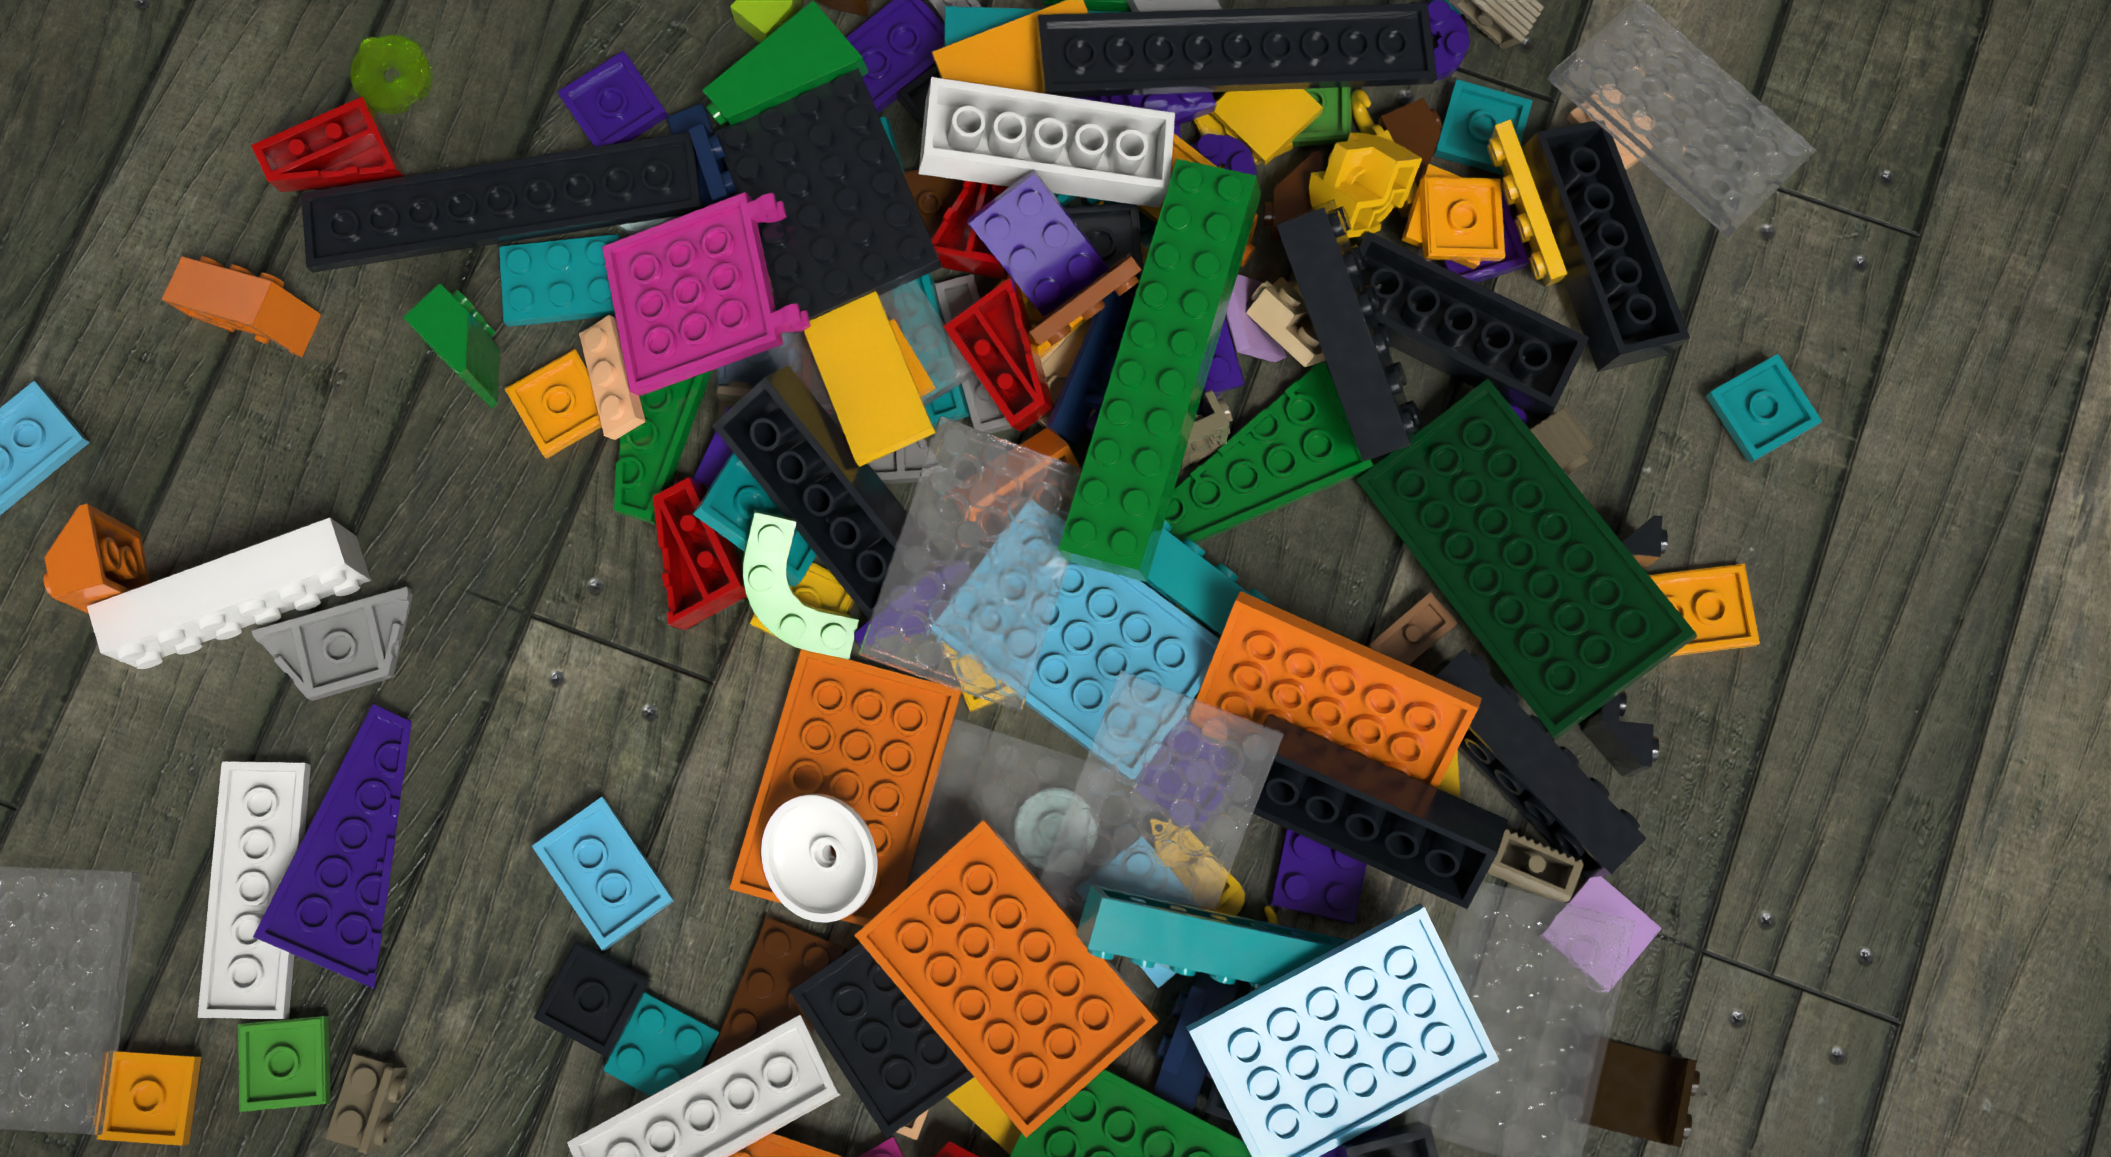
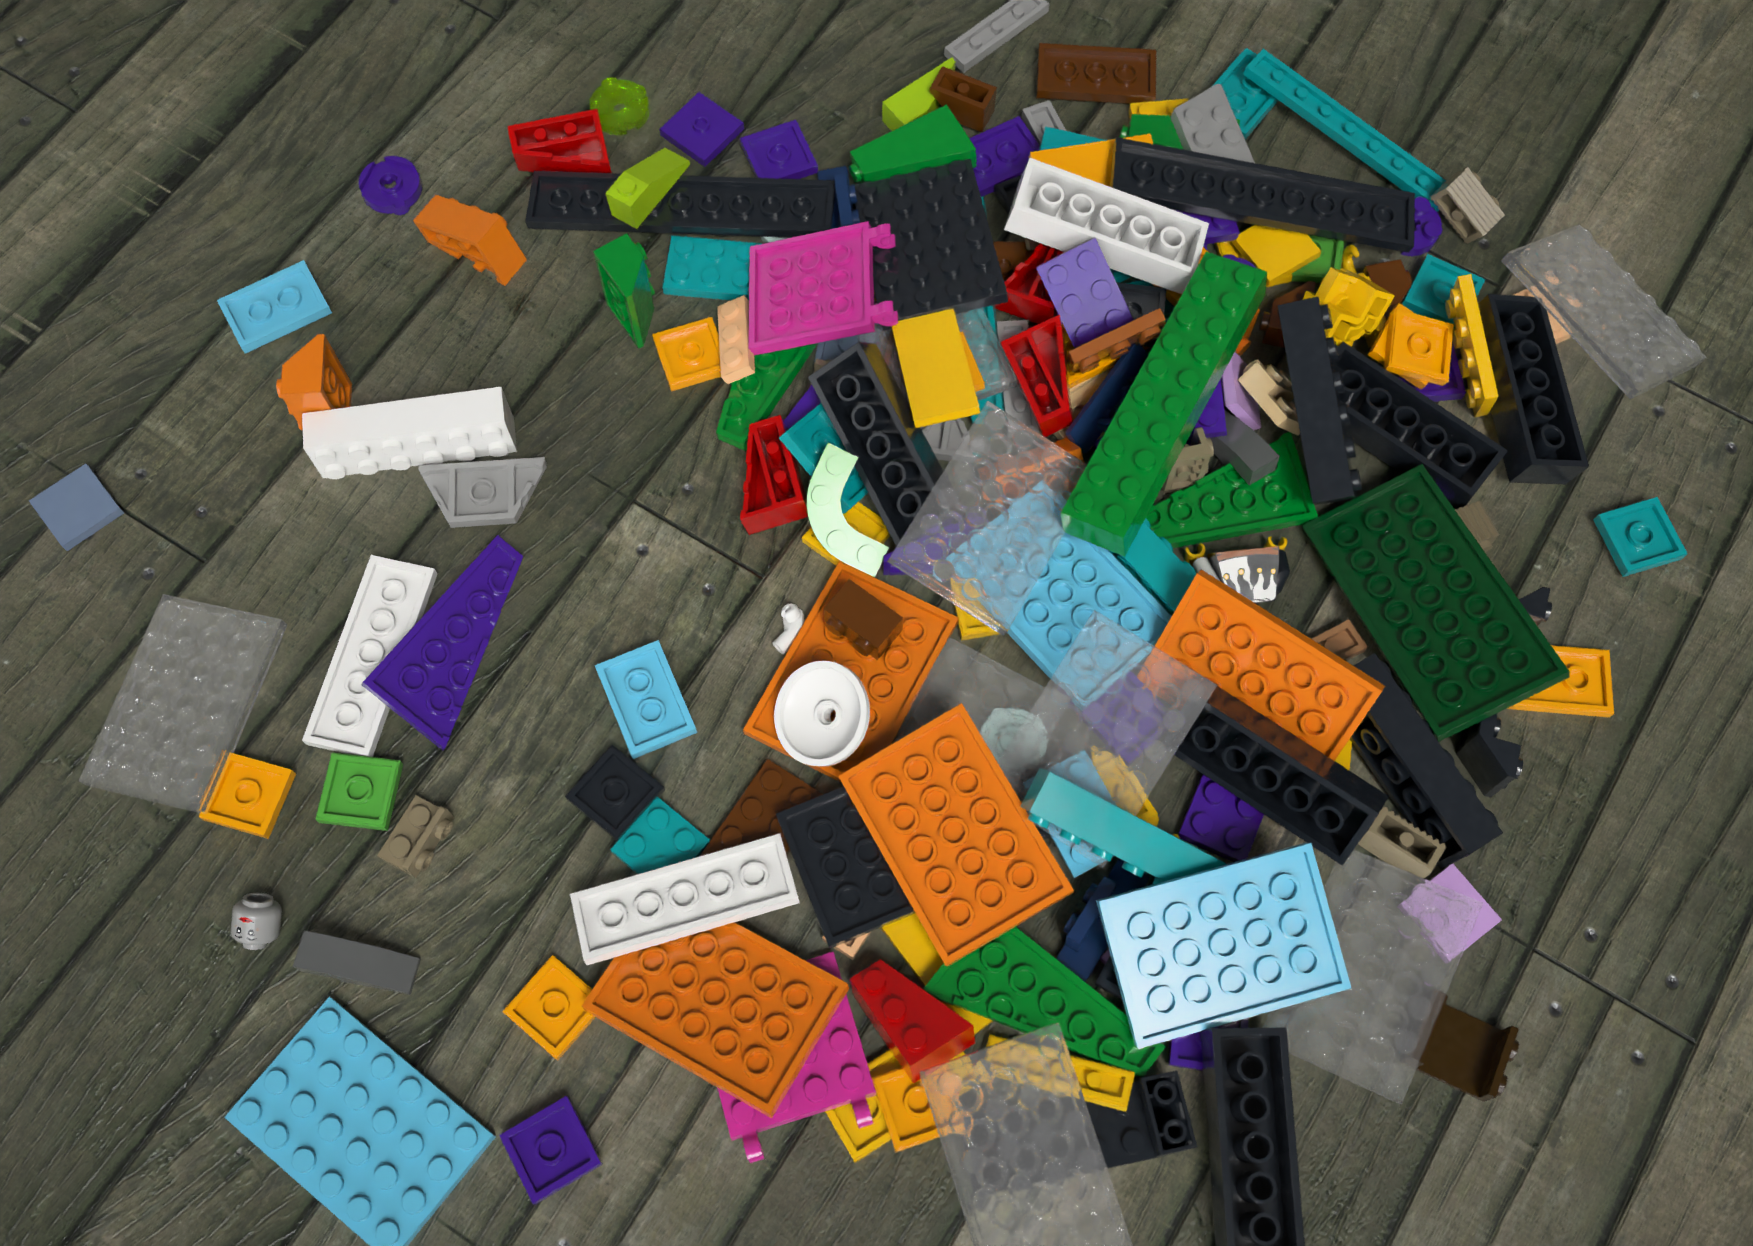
camera: 10 degrees right, 10 degrees down
none -> dark purple plate [358,156,423,215]
none -> lime slope [606,148,690,229]
none -> dark purple plate [659,92,744,167]
none -> white arm [772,603,805,655]
none -> reddish brown brick [824,579,903,660]
none -> torso [1184,536,1290,605]
none -> dark grey slope [1210,410,1280,485]

